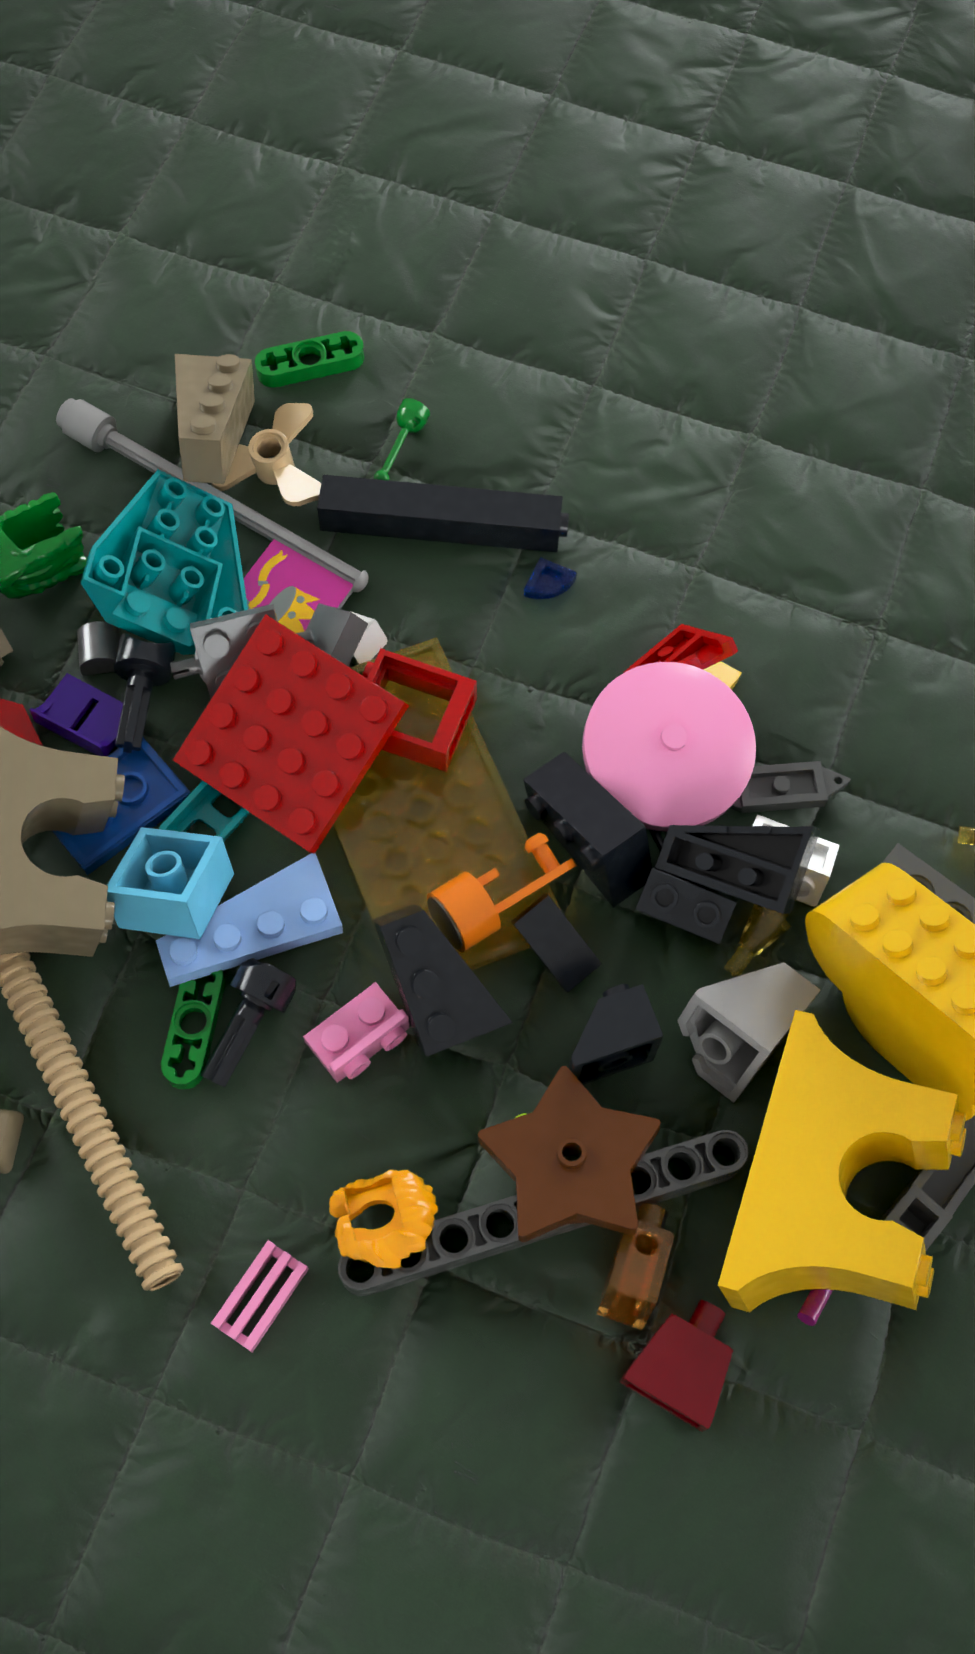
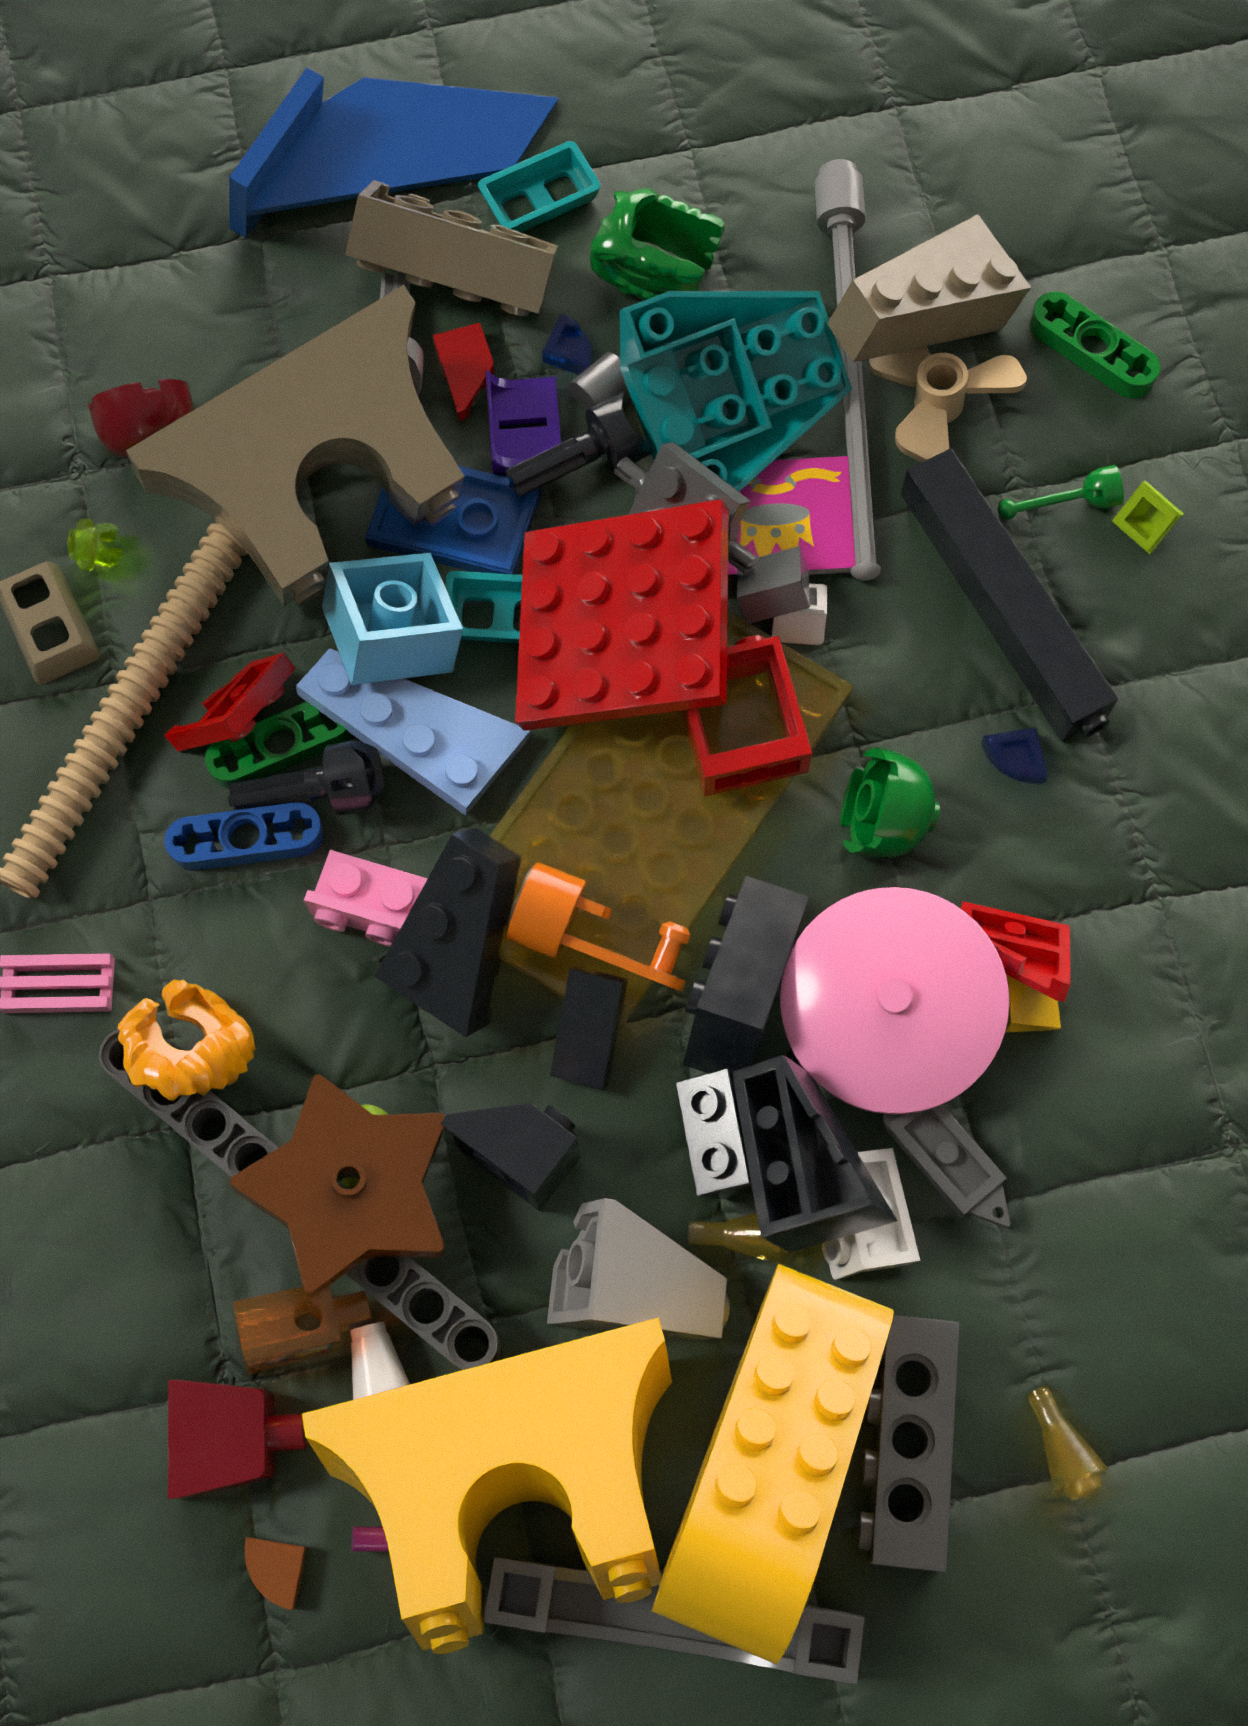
camera: 60 degrees right, 5 degrees up
none -> blue beam [164,802,325,871]
none -> red wing [165,652,296,752]
none -> dark orange tile [244,1537,308,1610]
none -> white cone [350,1322,410,1400]
none -> clear blue tile [542,313,592,375]
none -> green cylinder [840,747,940,859]
none -> lime slope [1112,480,1184,554]

